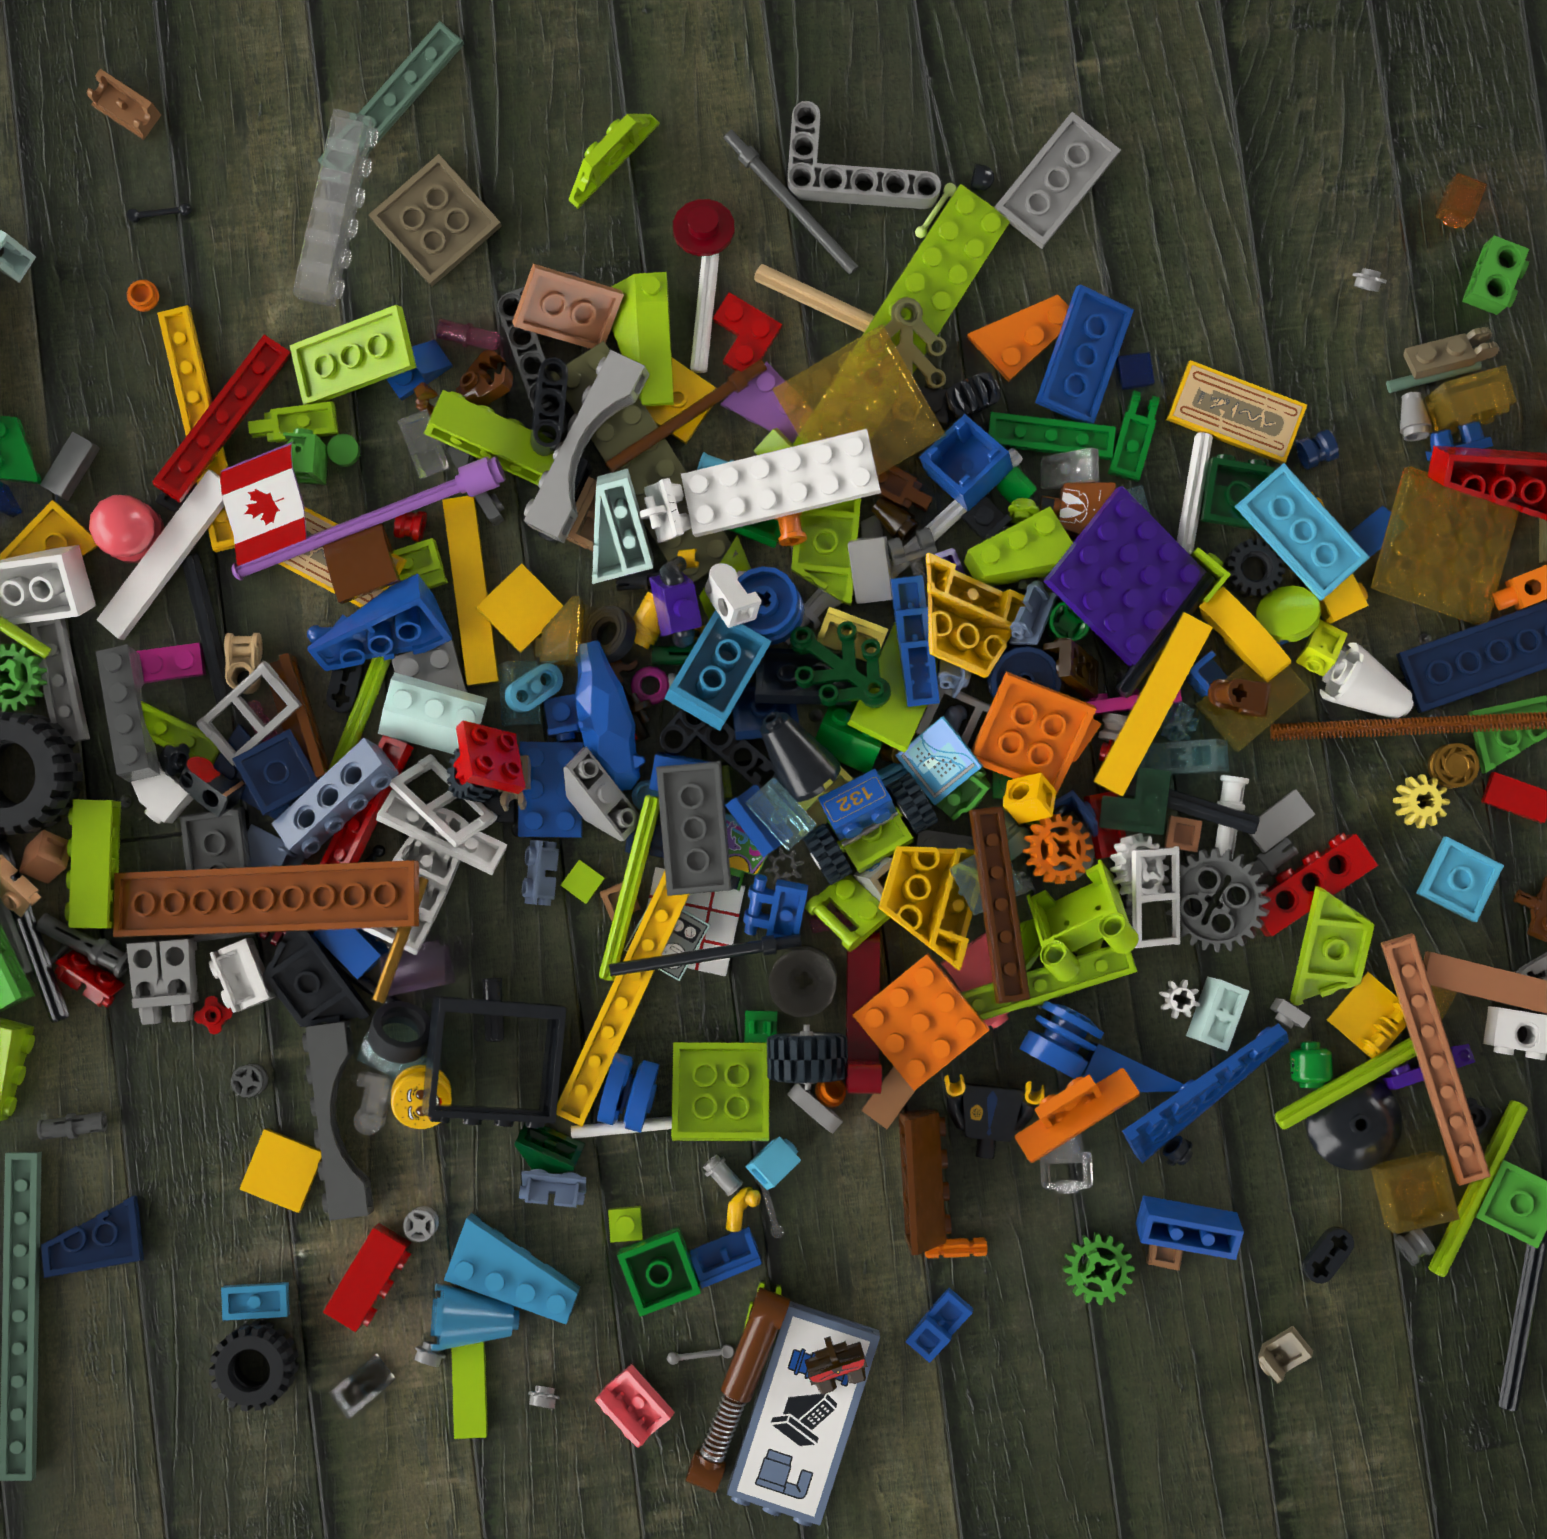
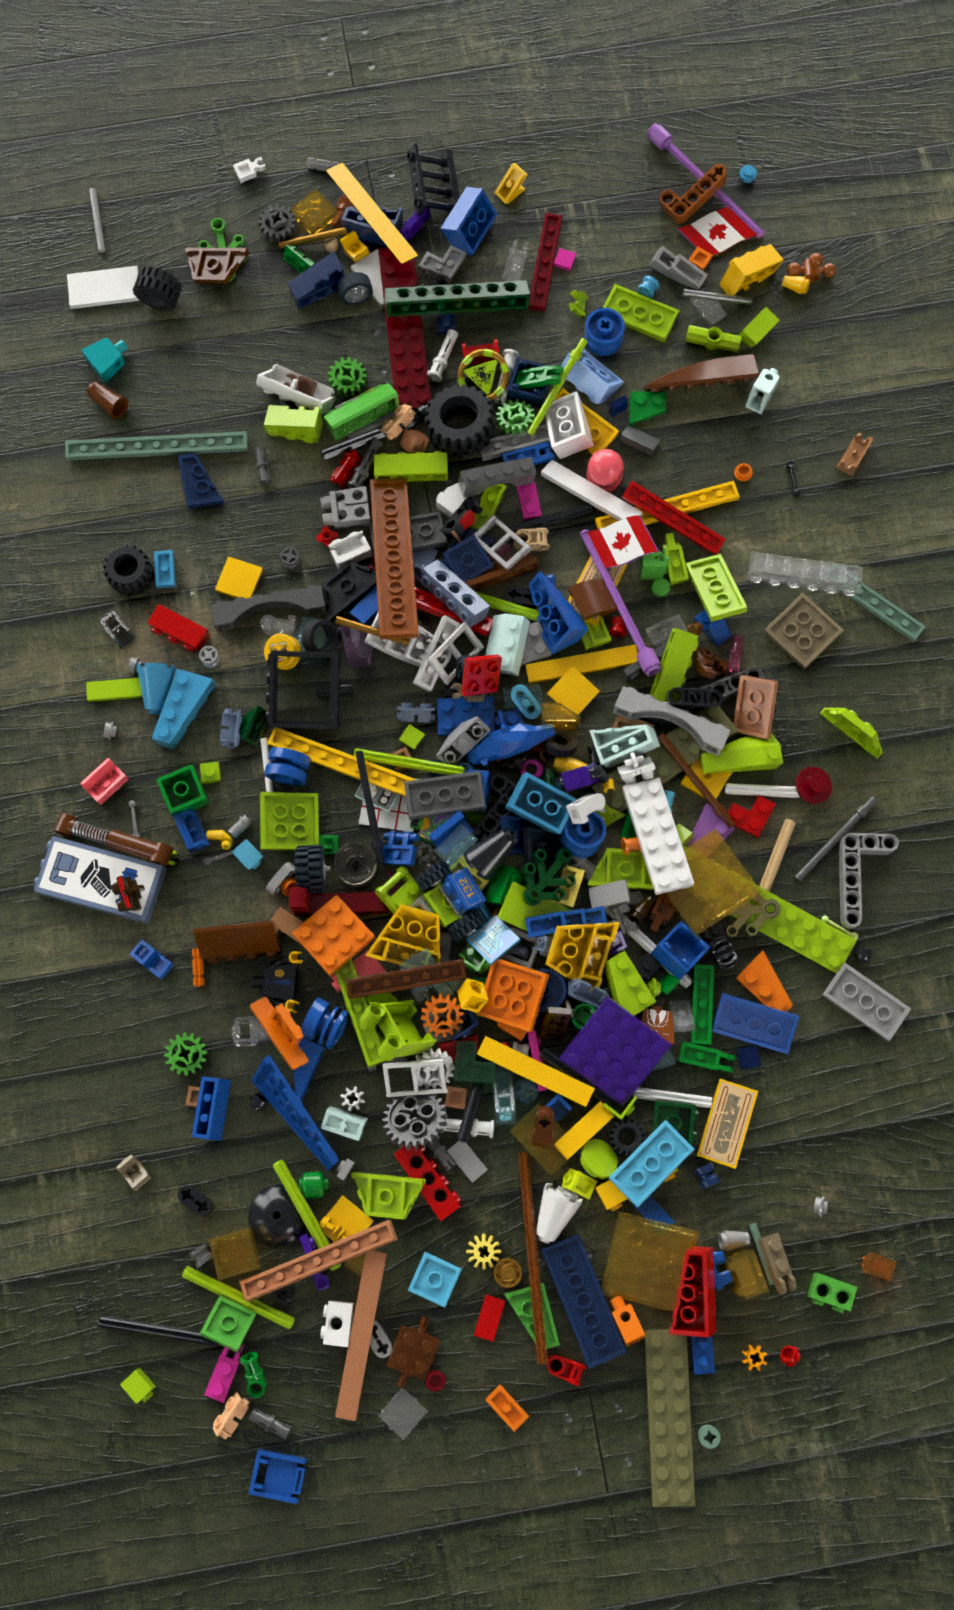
camera: 90 degrees right, 10 degrees down
none -> blue plate [502,442,556,466]

